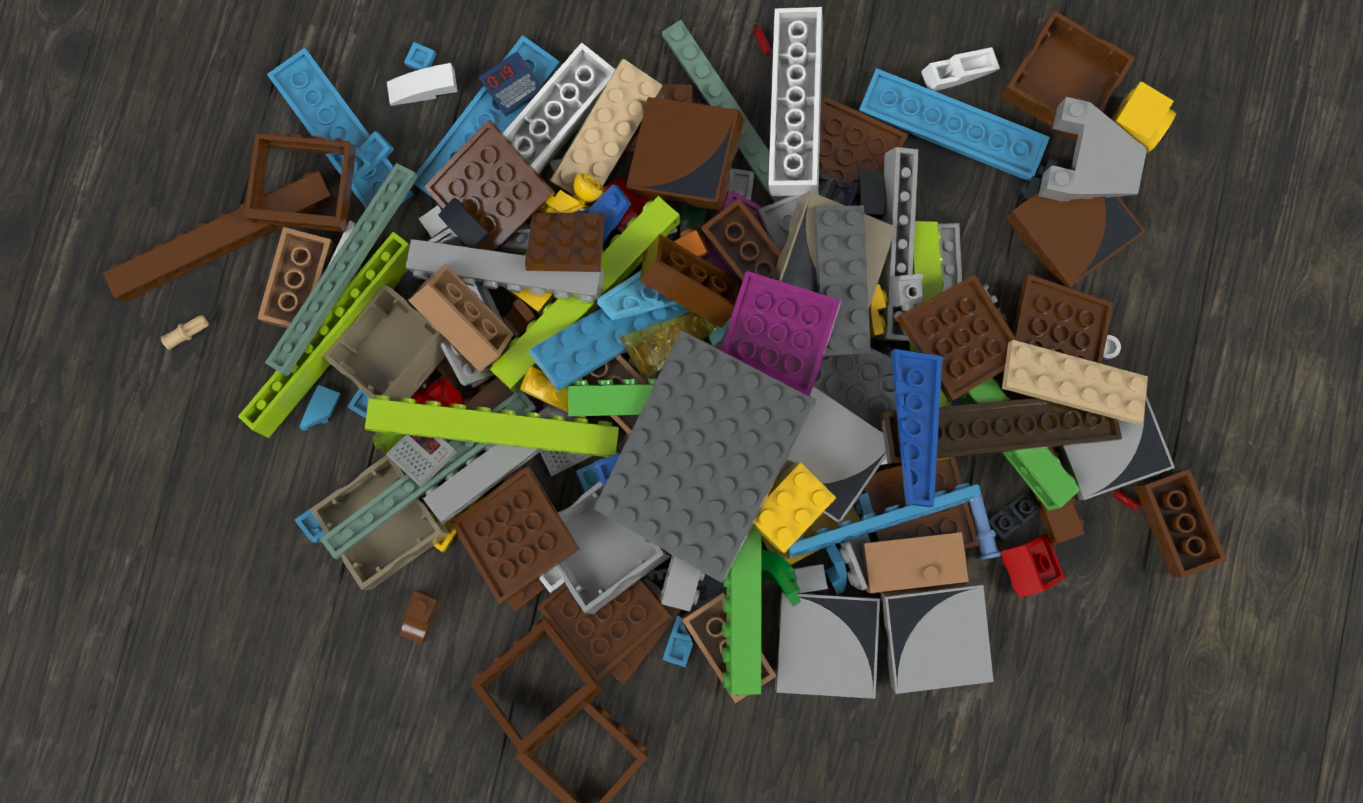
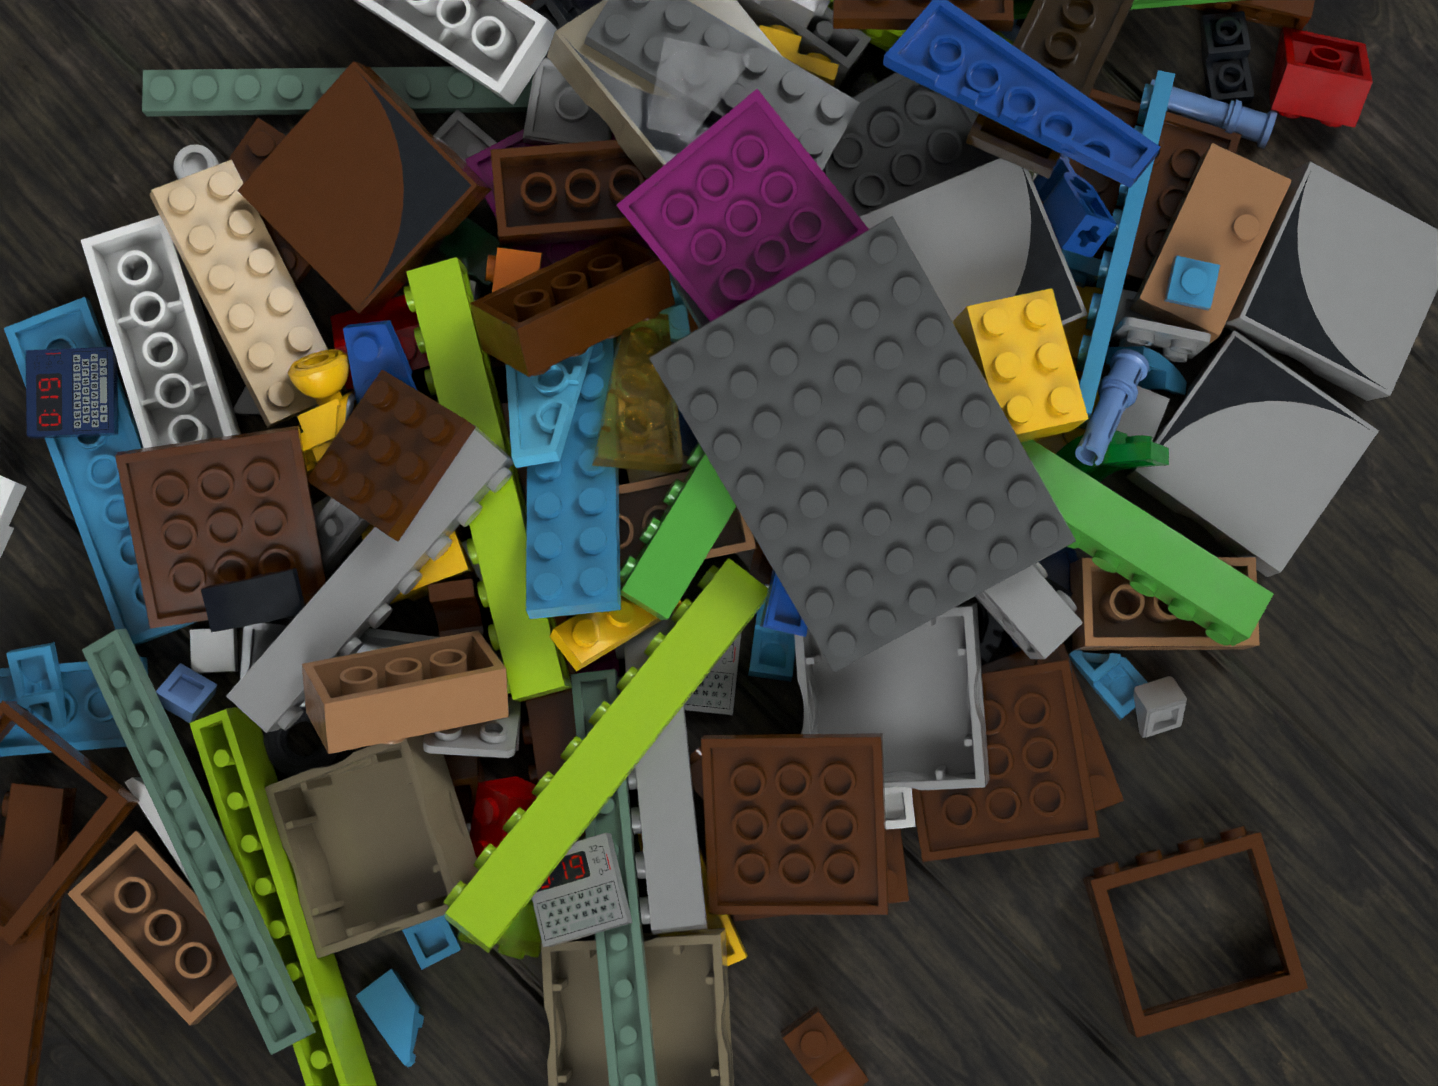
camera: 60 degrees left, 0 degrees up
reddish brown window [471,619,604,755] -> none
none -> medium blue tile [156,663,217,723]
none -> white tile [174,145,219,179]
none -> clear wing [646,37,751,138]
none -> blue piece [1033,154,1117,258]
none -> medium blue pin [1075,349,1150,466]
none -> light grey slope [1134,676,1187,738]
none -> dark azure plate [1164,256,1220,311]

